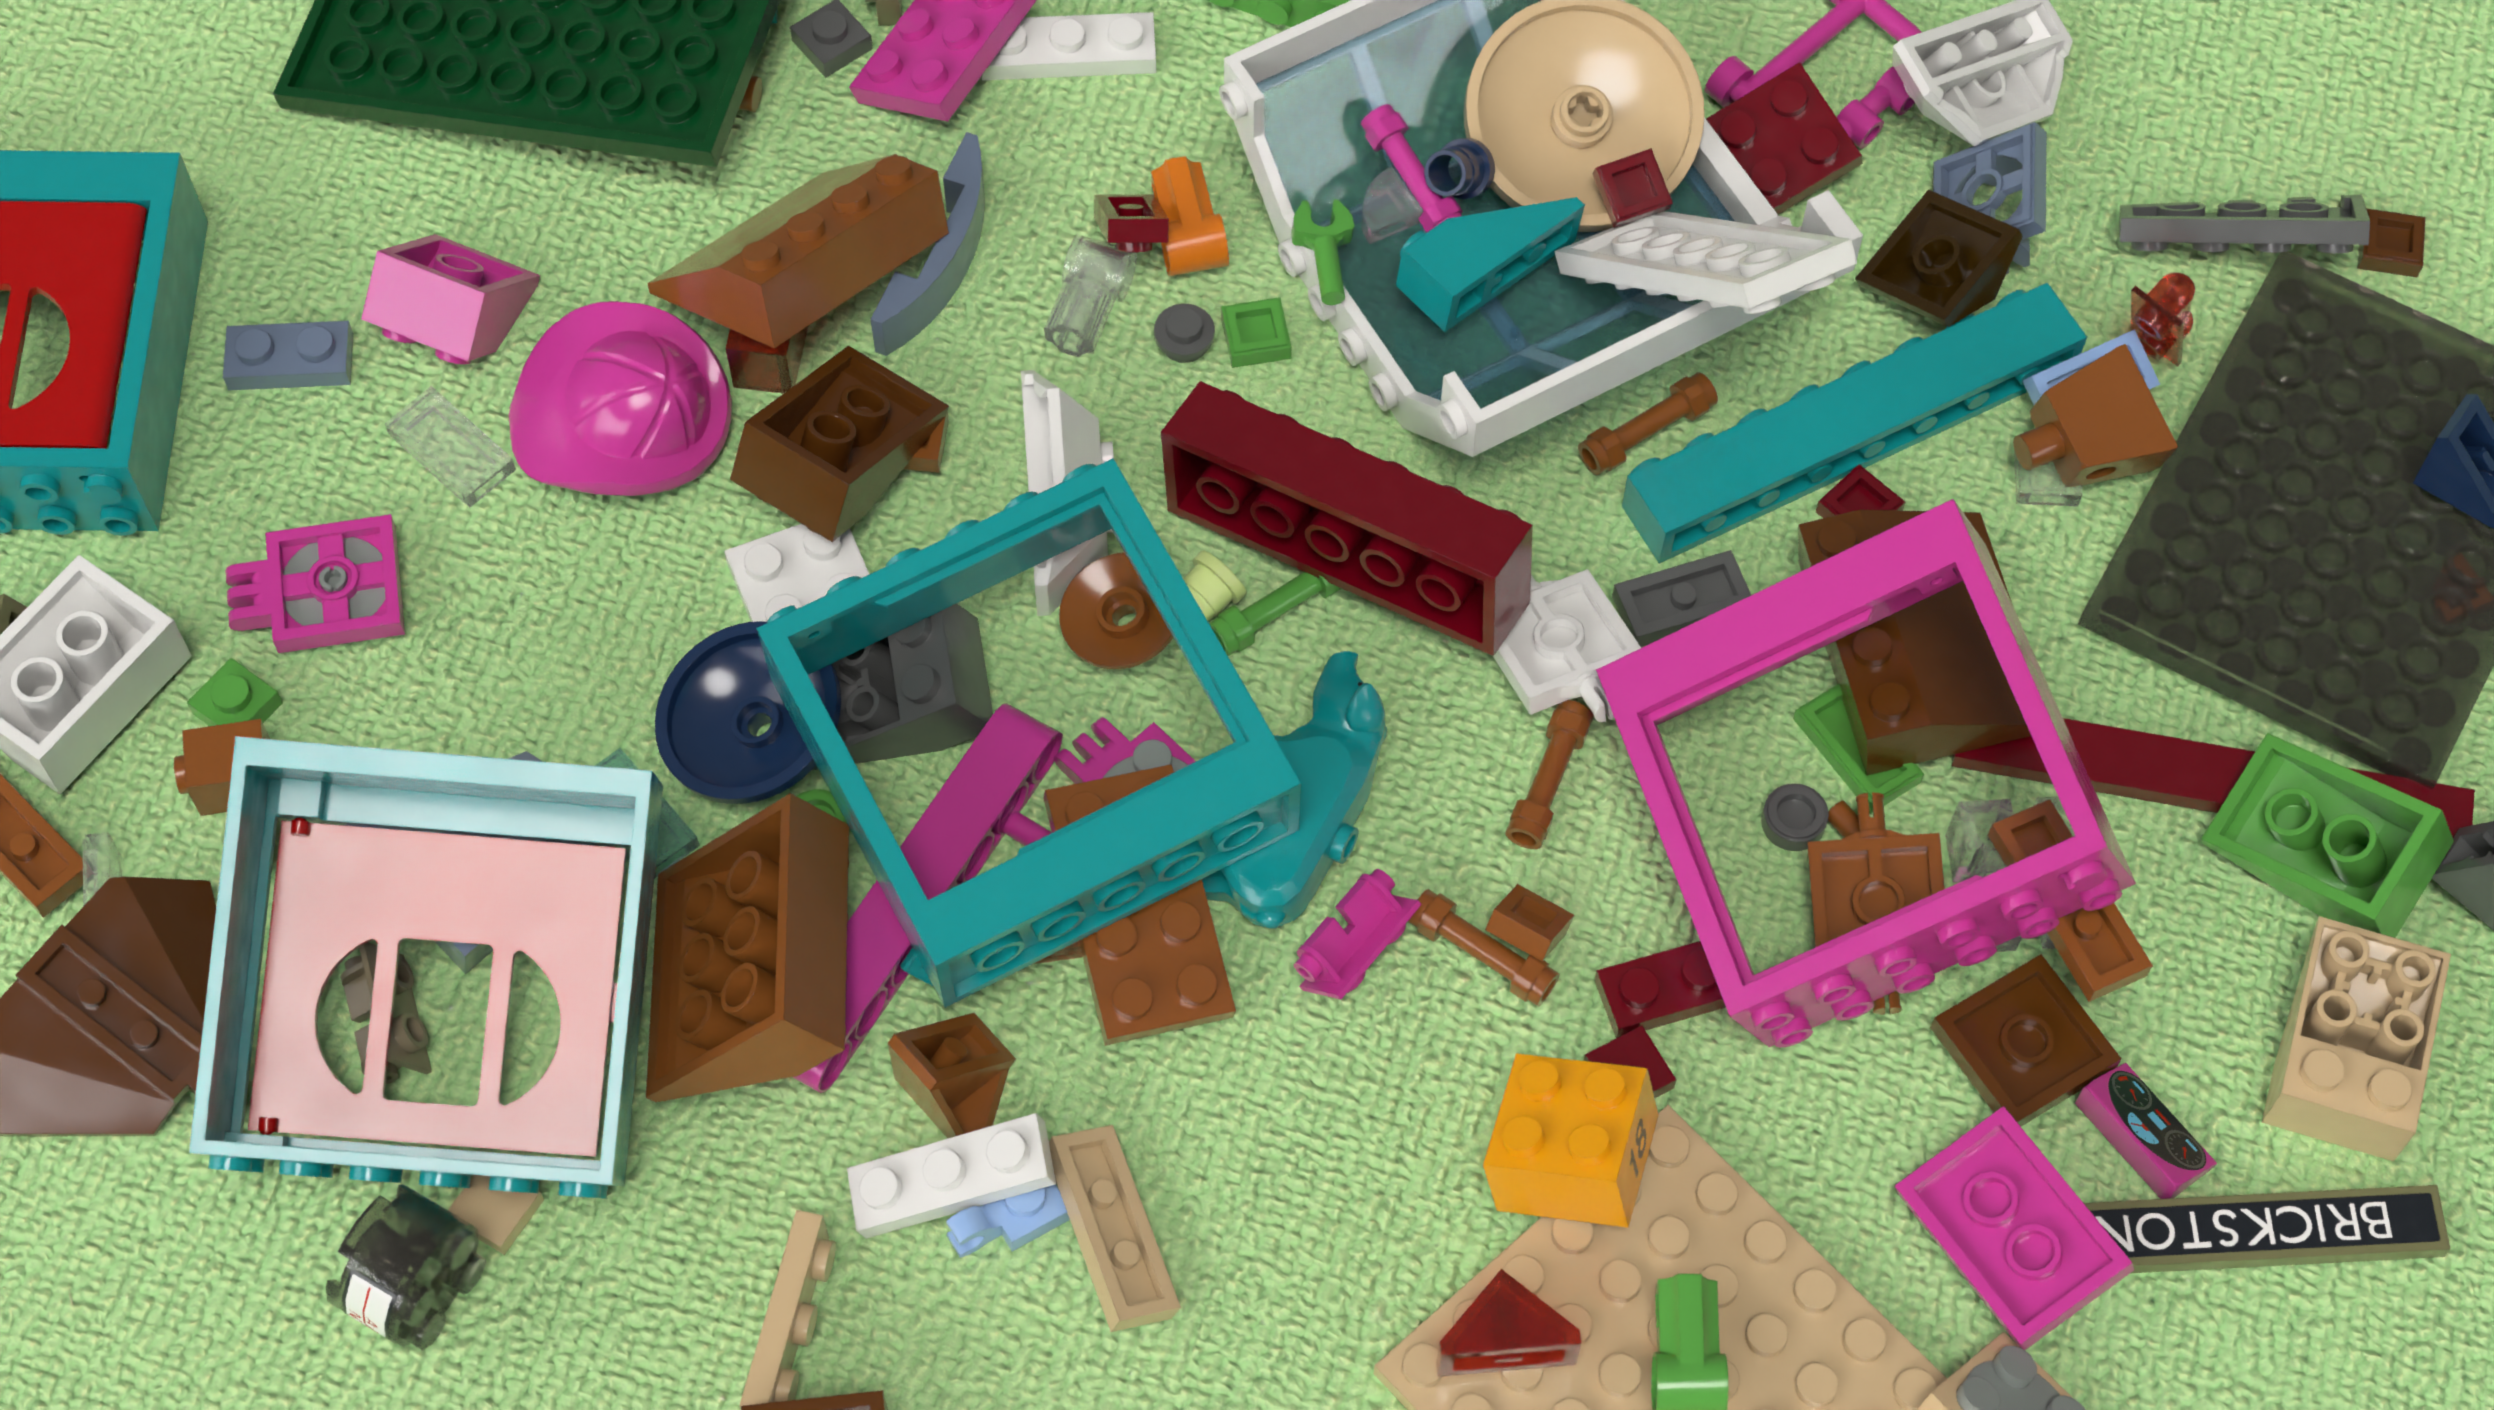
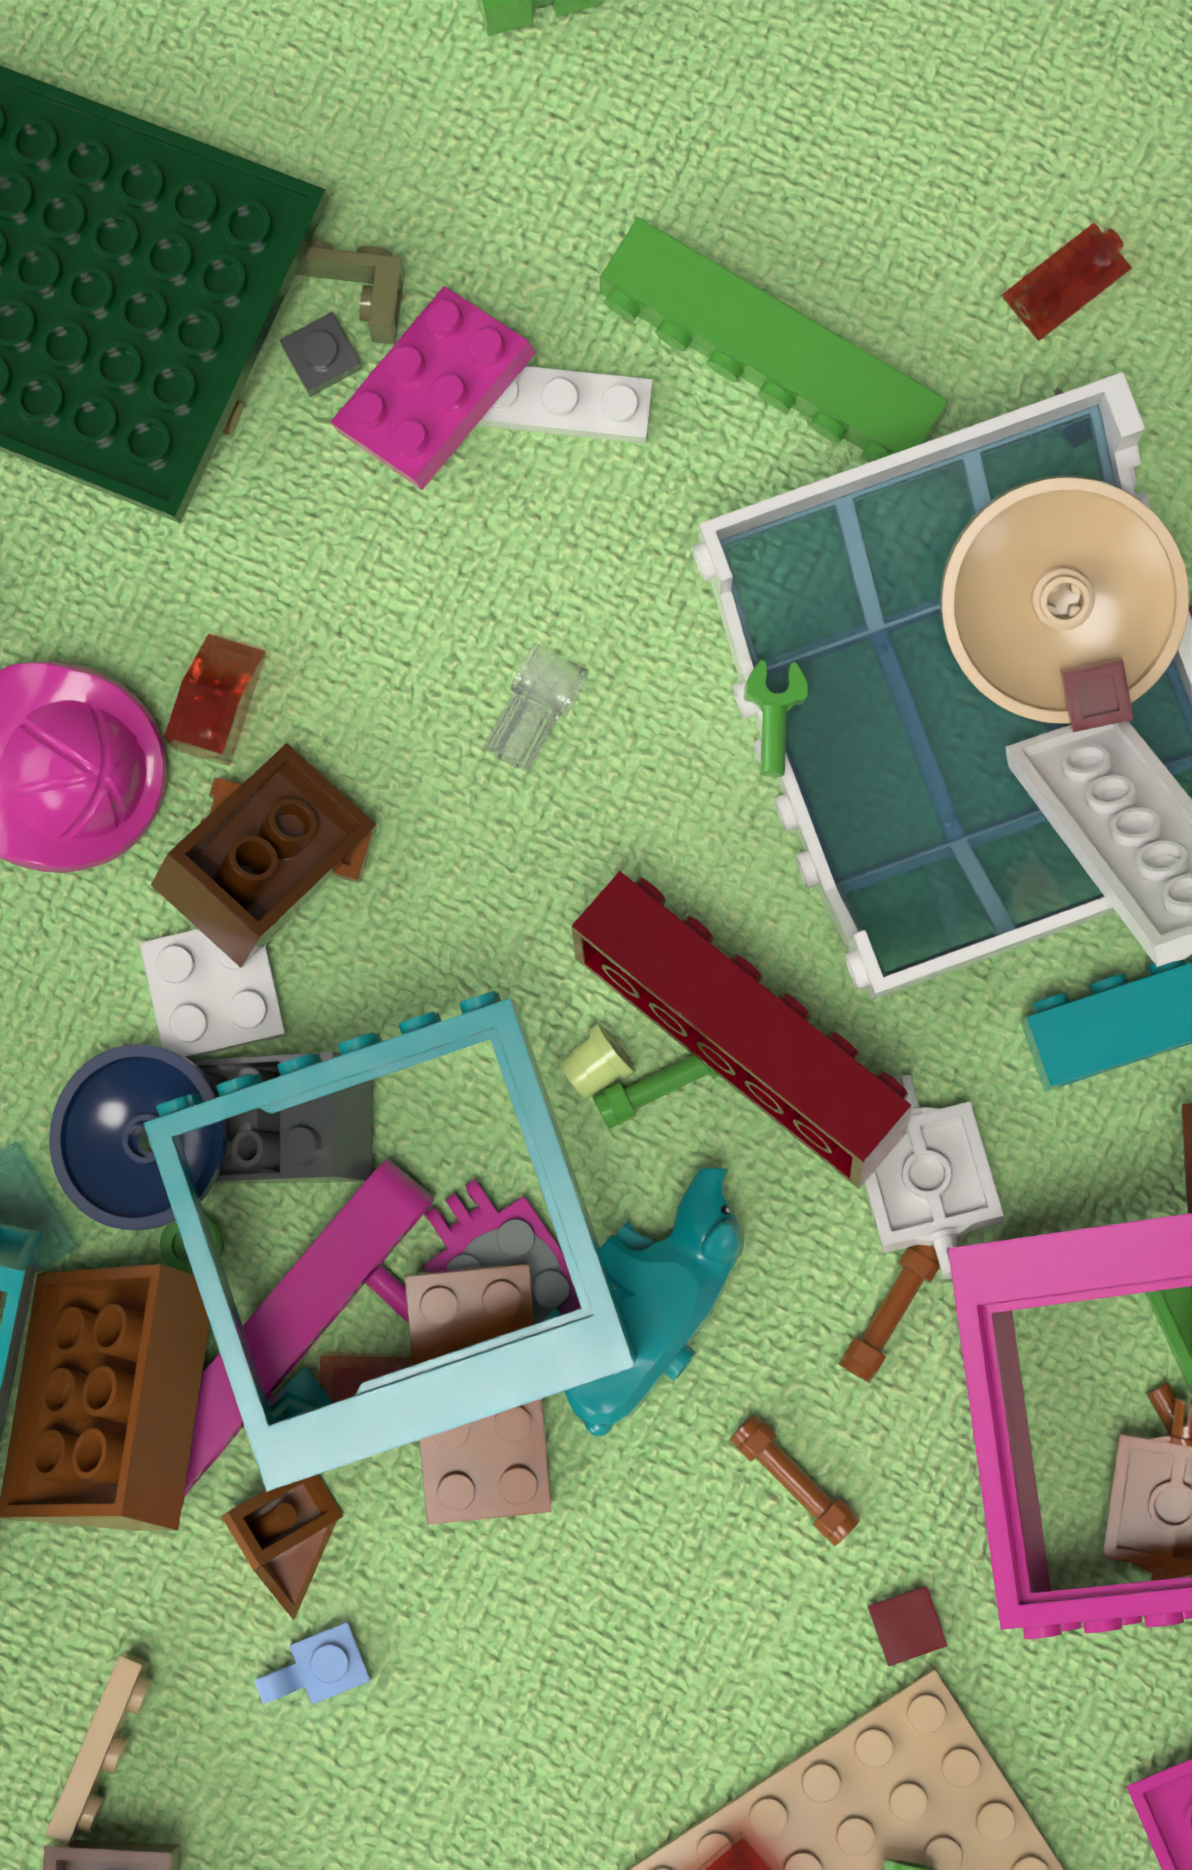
camera: 15 degrees right, 20 degrees up
dark orange slope [648,154,949,348] -> none
white plate [847,1113,1056,1239] -> none
sand blue slope [870,132,985,356] -> none
white wedge [1021,370,1114,616] -> none
tan plate [1049,1125,1181,1332] -> none
dark orange dish [1059,552,1173,669] -> none
dark red plate [1094,194,1169,252] -> none
orange piece [1151,156,1229,276] -> none
dark grey plate [1154,304,1215,363] -> none
bright green tile [1221,297,1292,368] -> none
dark pink hinge [1294,869,1422,1000] -> none
dark pink bar [1360,104,1463,232] -> none
clear tile [1361,167,1423,244] -> none
teal slope [1395,197,1585,332] -> none
dark blue piece [1424,138,1495,199] -> none
light orange brick [1483,1053,1659,1228] -> none
dark orange tile [1485,884,1574,962] -> none
dark orange bar [1578,372,1718,475] -> none
dark red plate [1594,941,1726,1038] -> none
dark grey plate [1612,550,1751,647] -> none
dark grey tile [1761,784,1829,851] -> none

